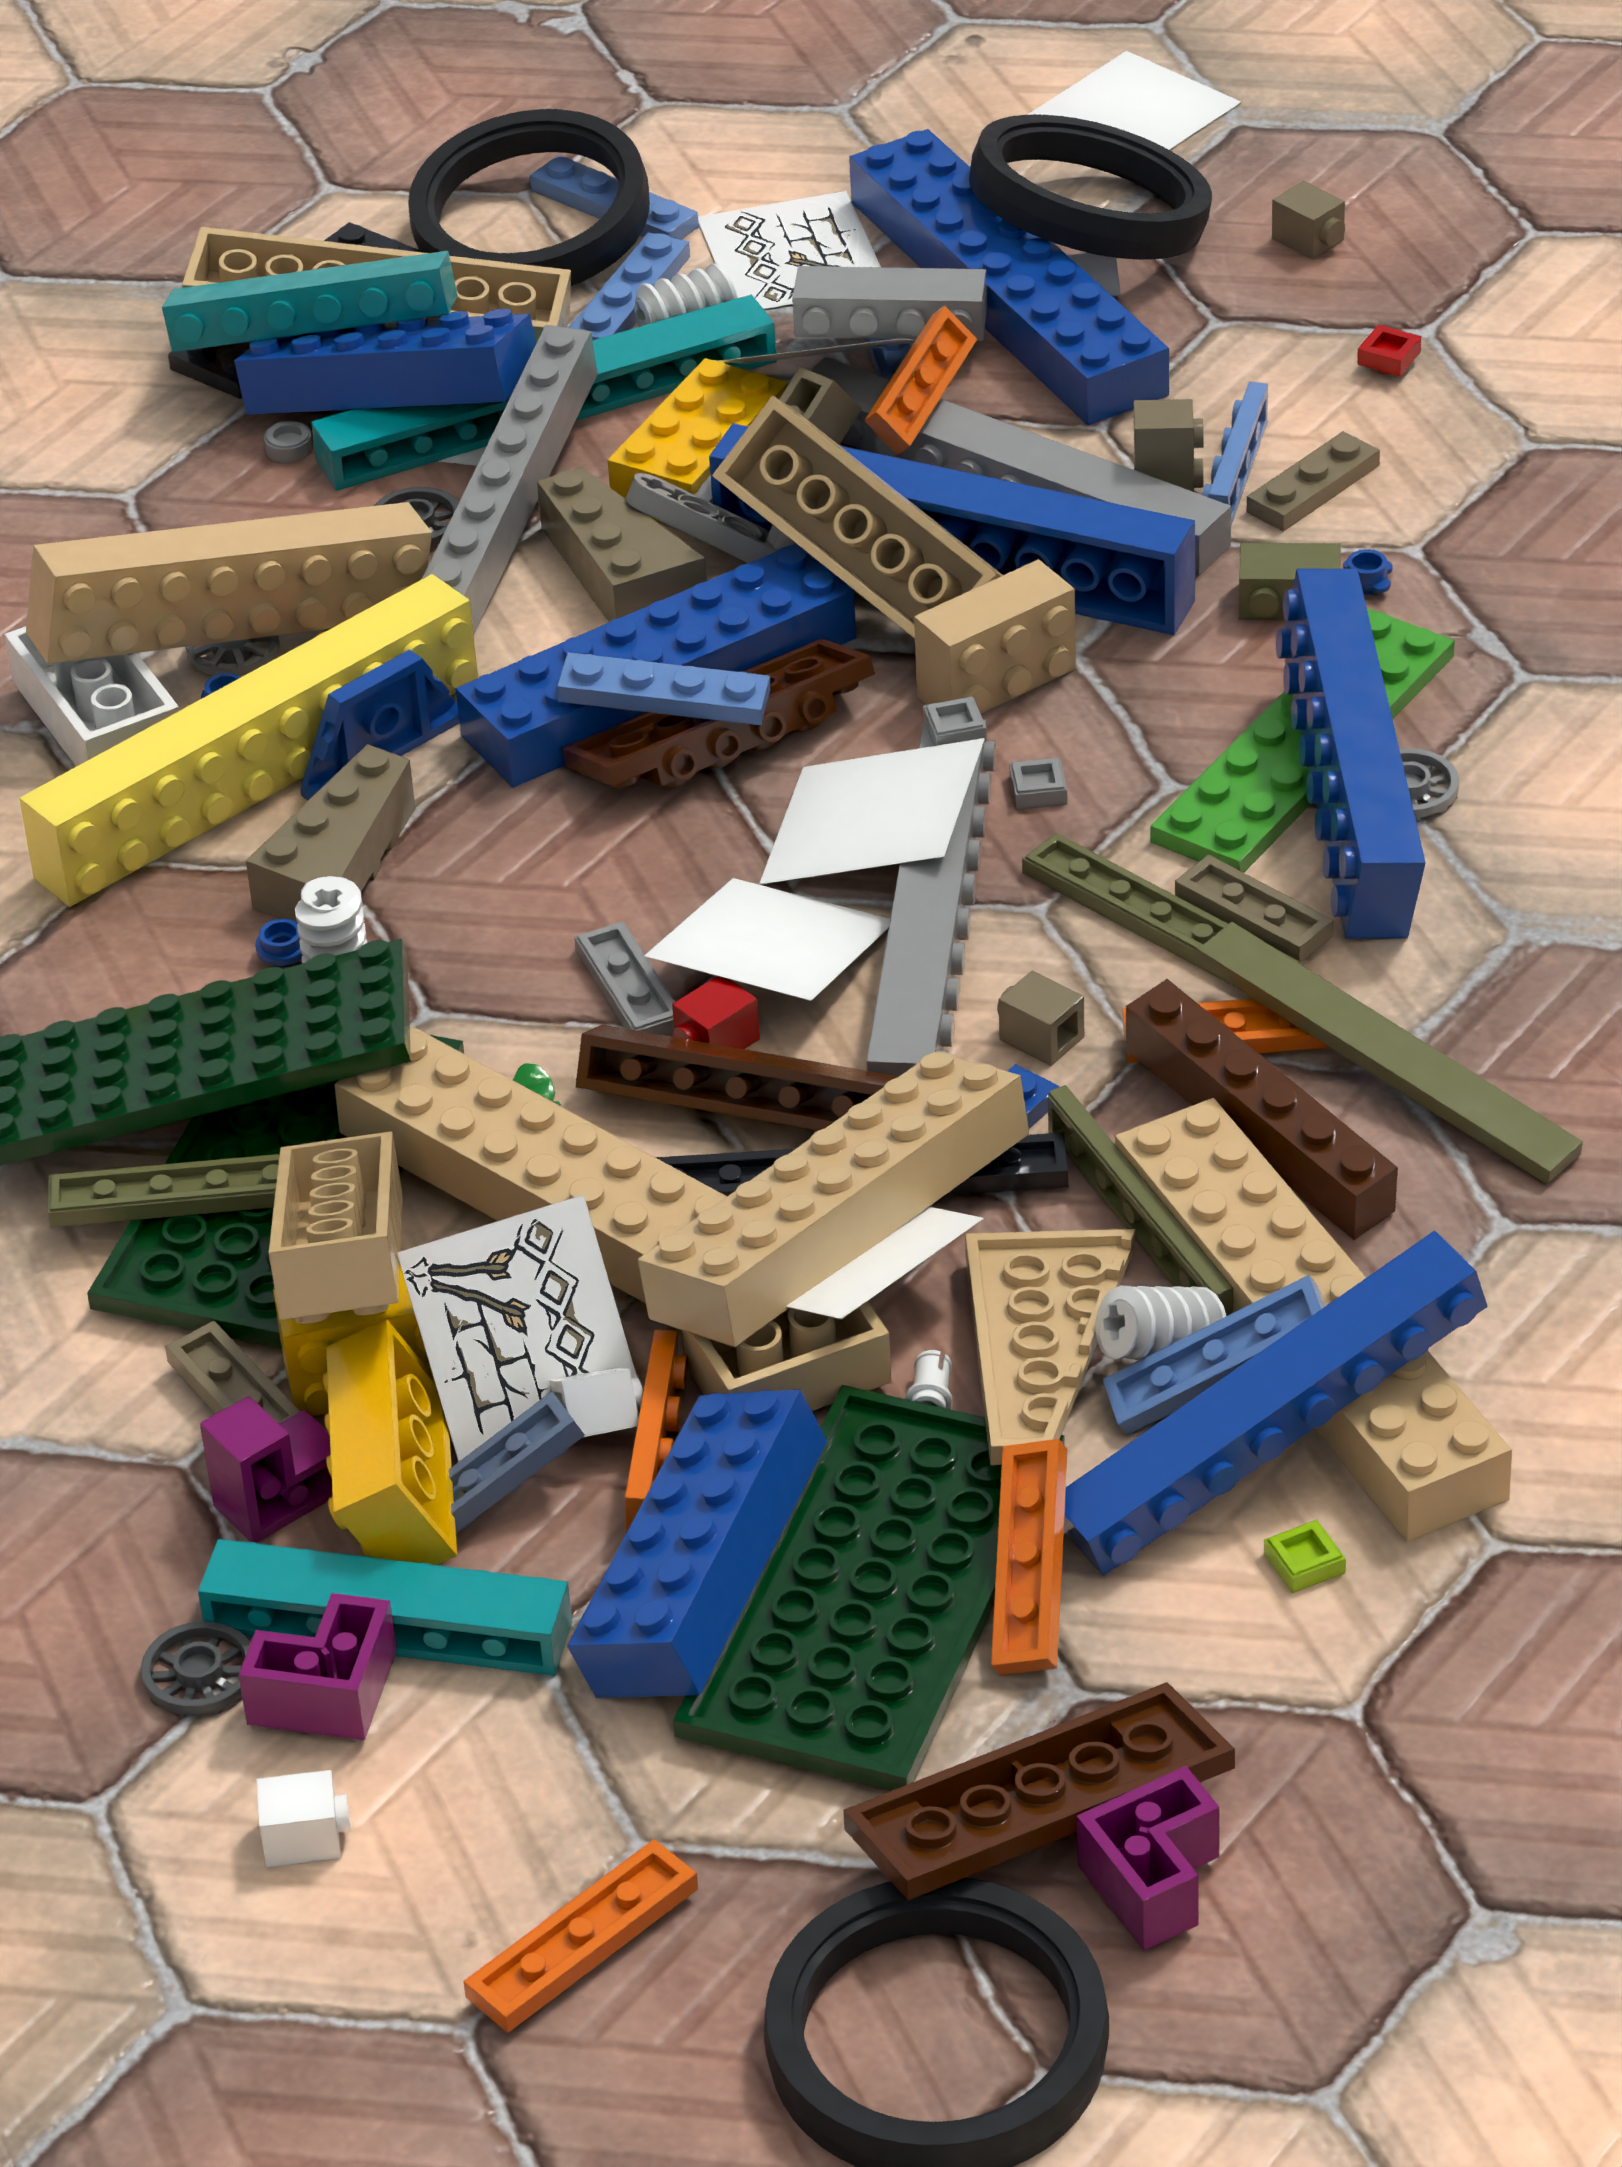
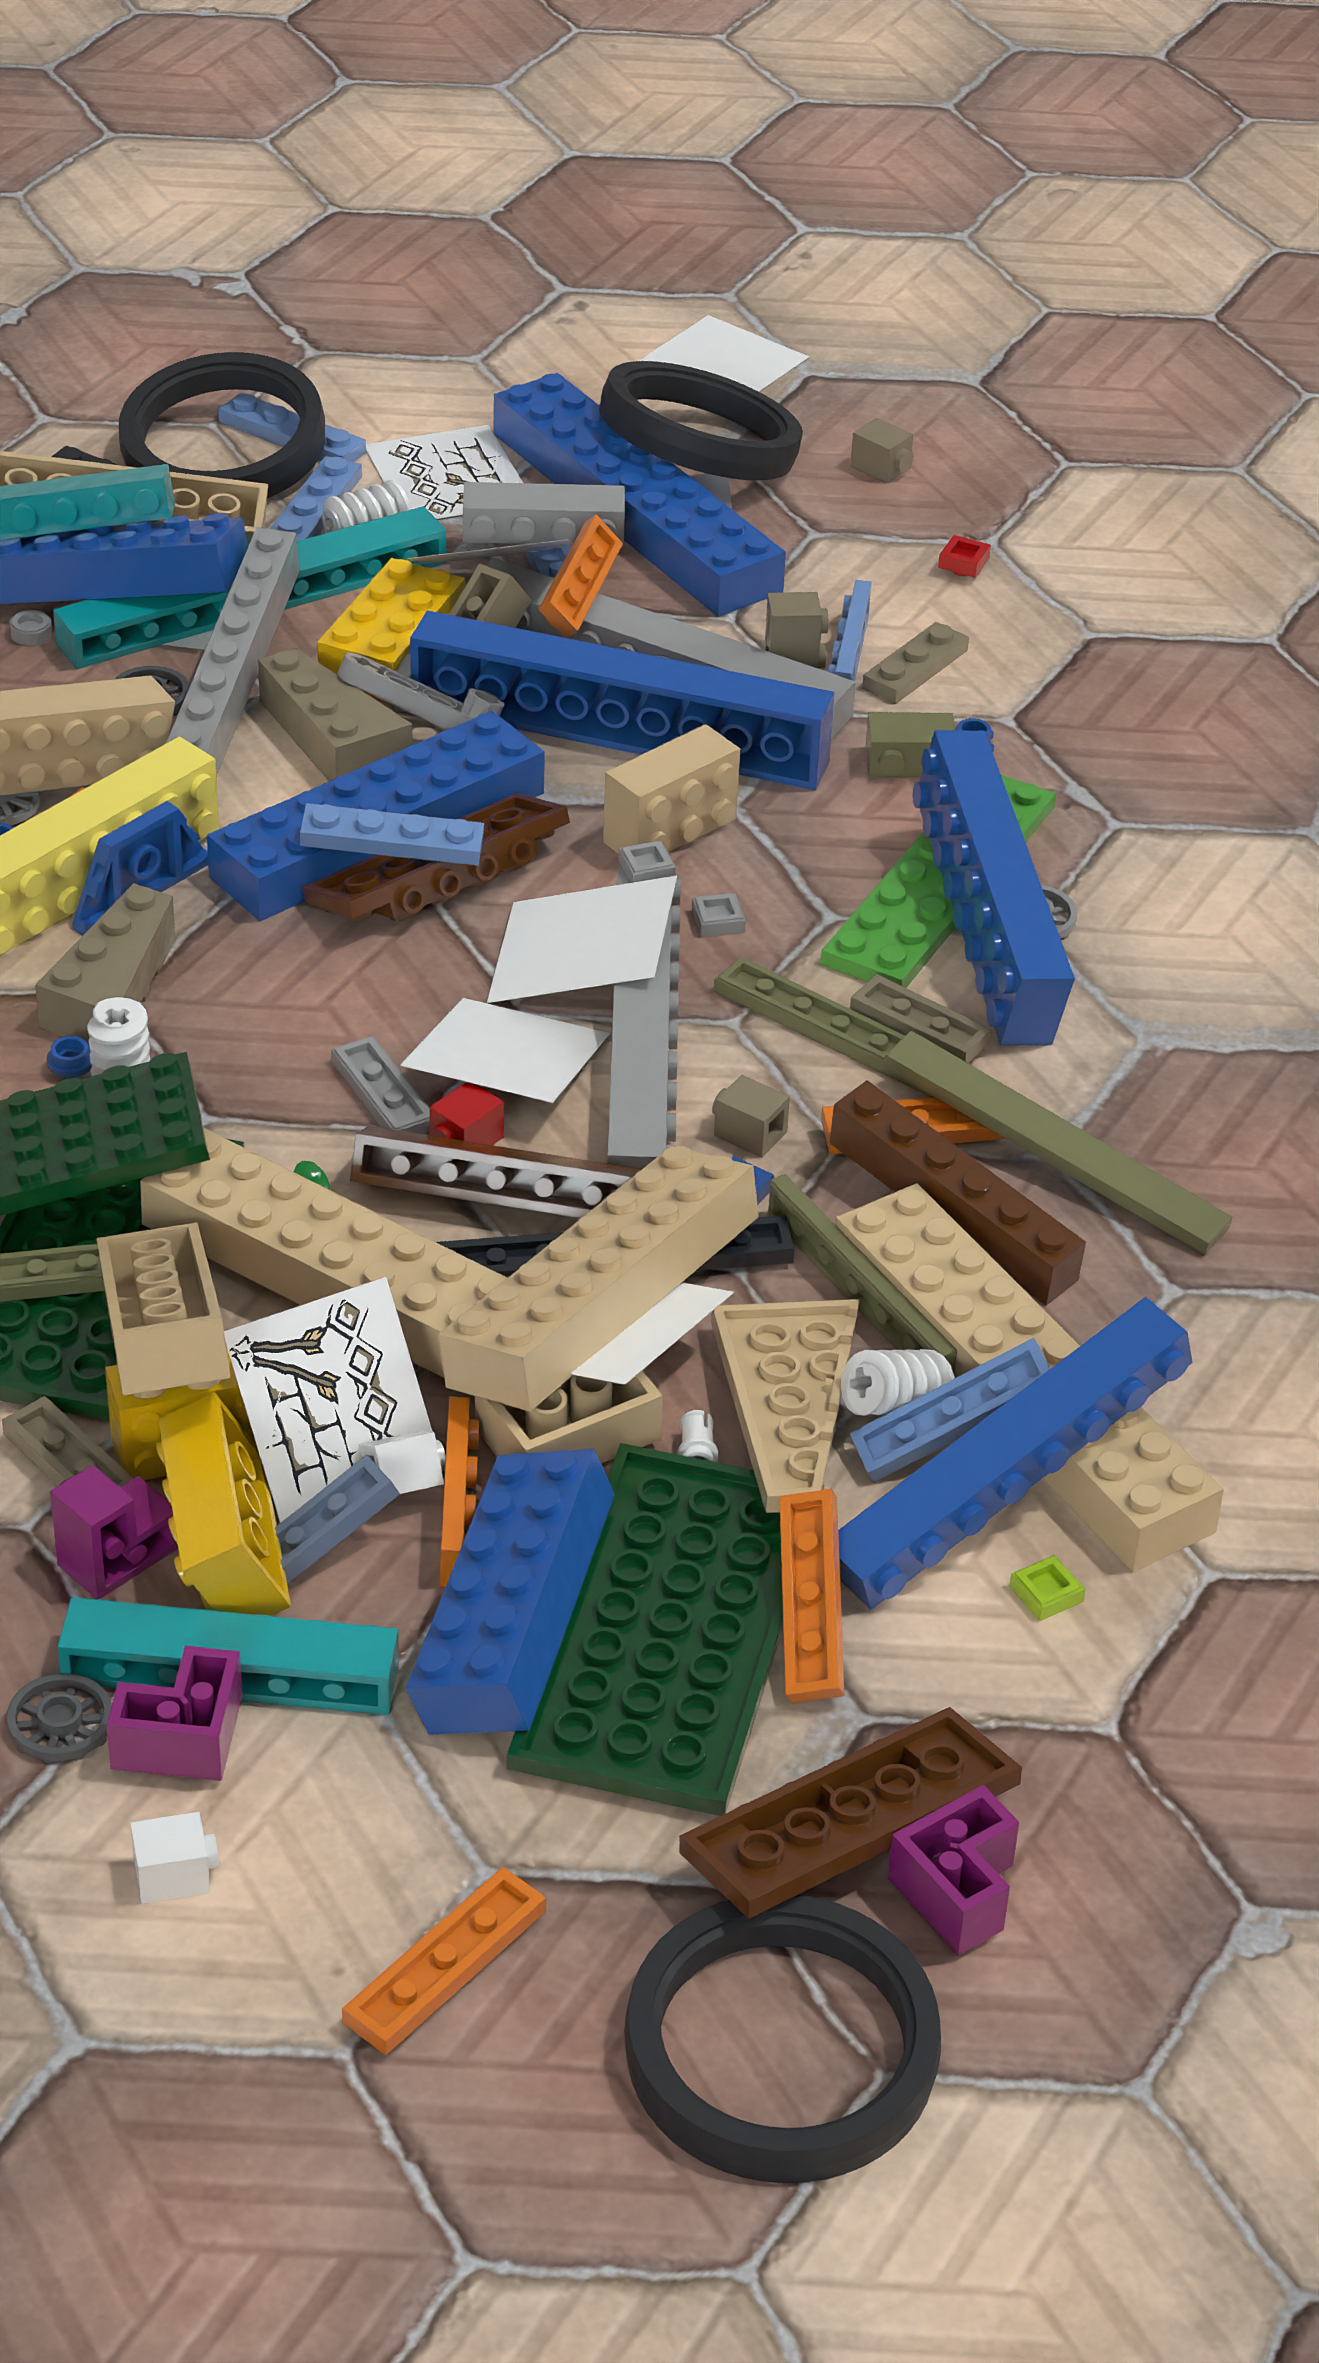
camera: 10 degrees left, 0 degrees up
tan brick [712,396,1003,638] -> none

